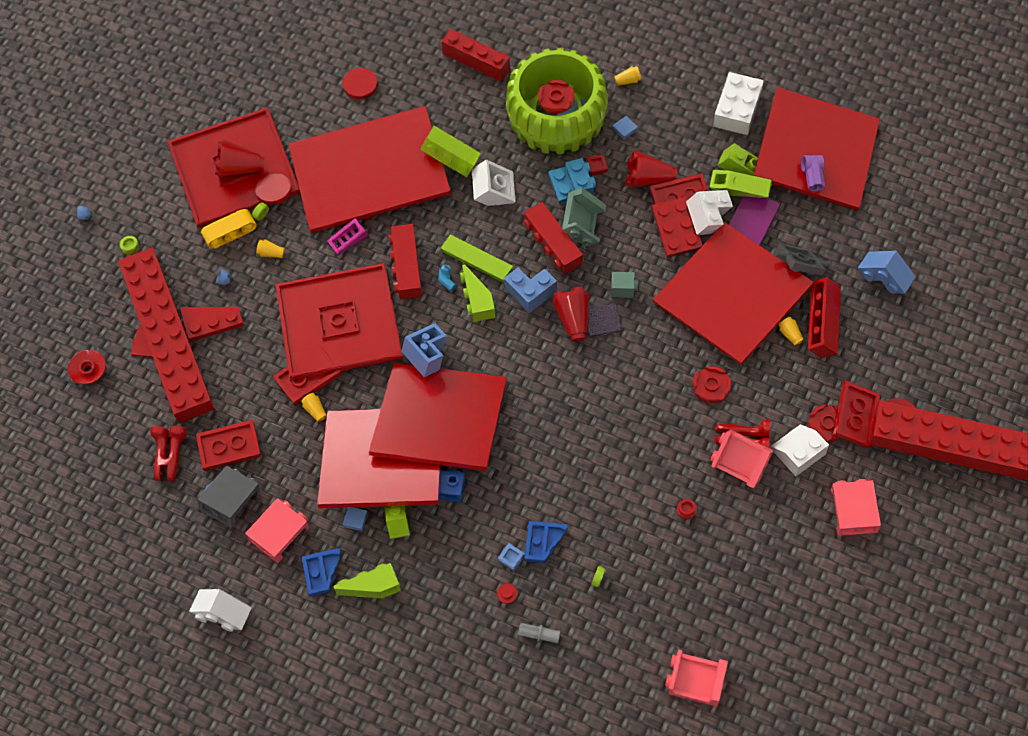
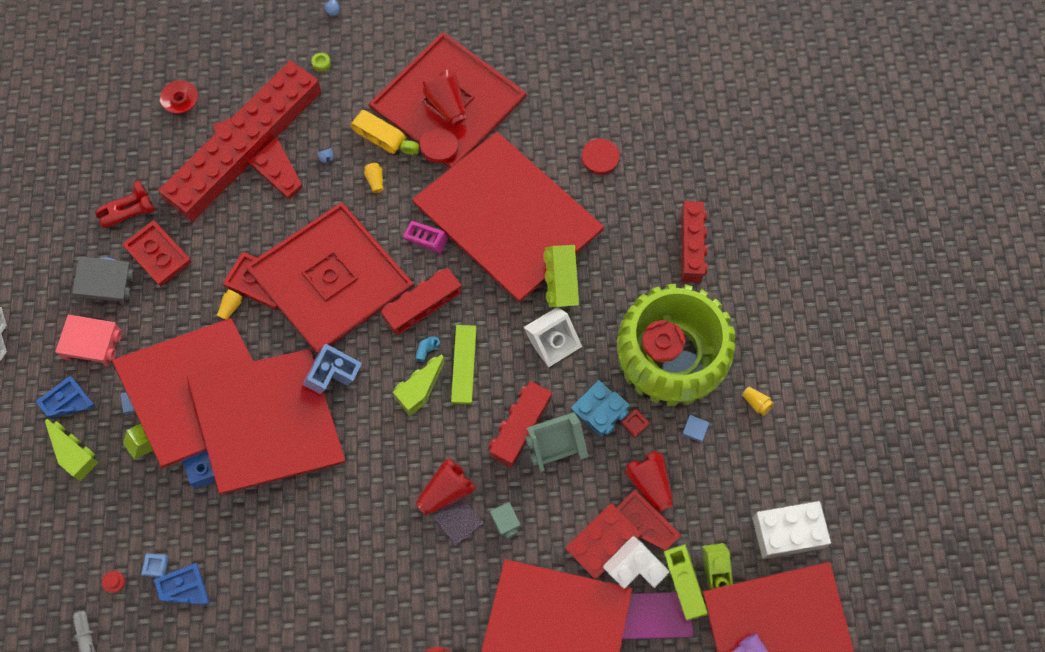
camera: 55 degrees right, 5 degrees up
medium blue brick [504,268,557,313] -> none

